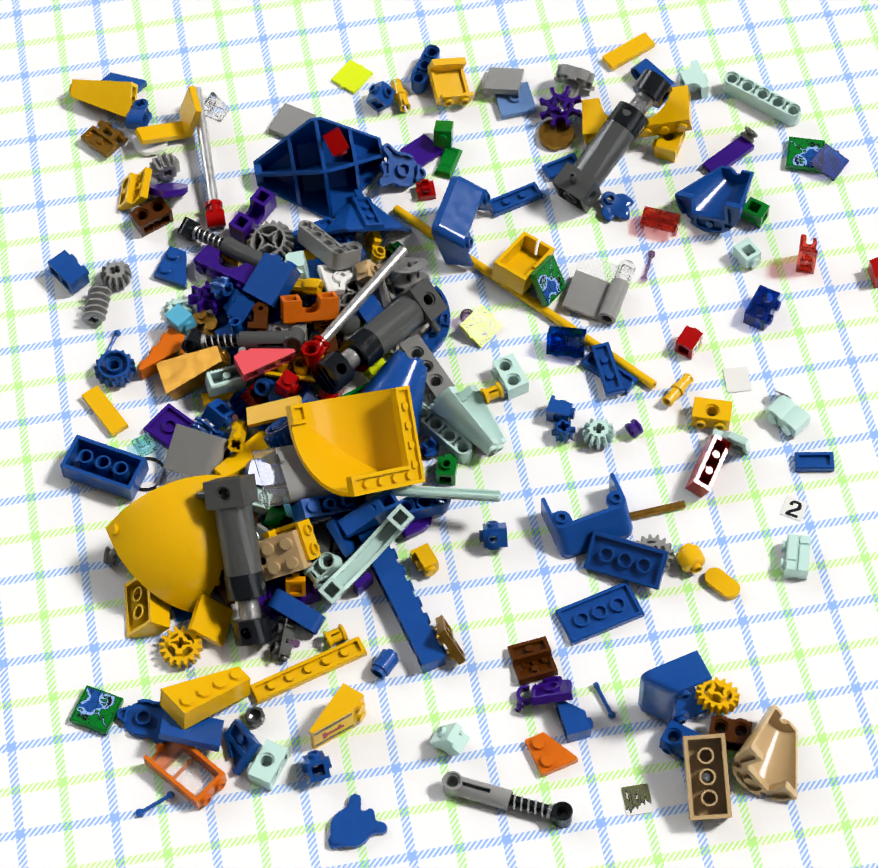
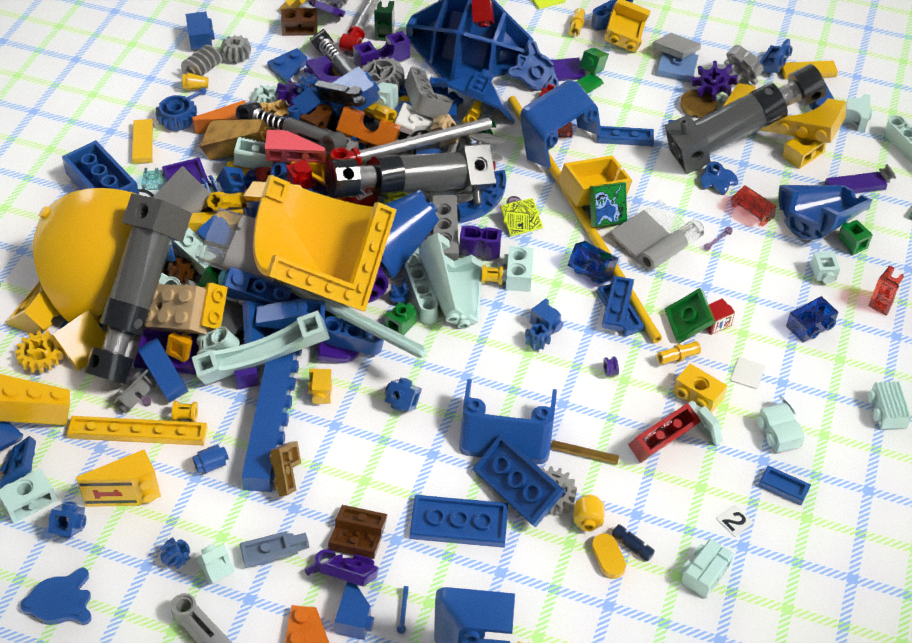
camera: 25 degrees right, 10 degrees down
medium azure brick [165,303,197,335] -> none
dark grey tile [244,706,265,728] -> none
blue brick [365,81,395,112] -> none
light aqua gear [582,417,615,450] -> none
none -> blue gear [160,537,191,569]
none -> yellow cone [182,72,209,91]
none -> sand blue hinge [239,531,309,568]
none -> black hinge [315,80,366,107]
none -> dark green hinge [374,1,395,41]
none -> dark purple brick [459,225,502,259]
none -> dark blue axle [612,524,655,561]
none -> green tile [664,288,716,344]
none -> blue bracket [759,39,793,73]
none -> light aqua brick [868,381,912,429]

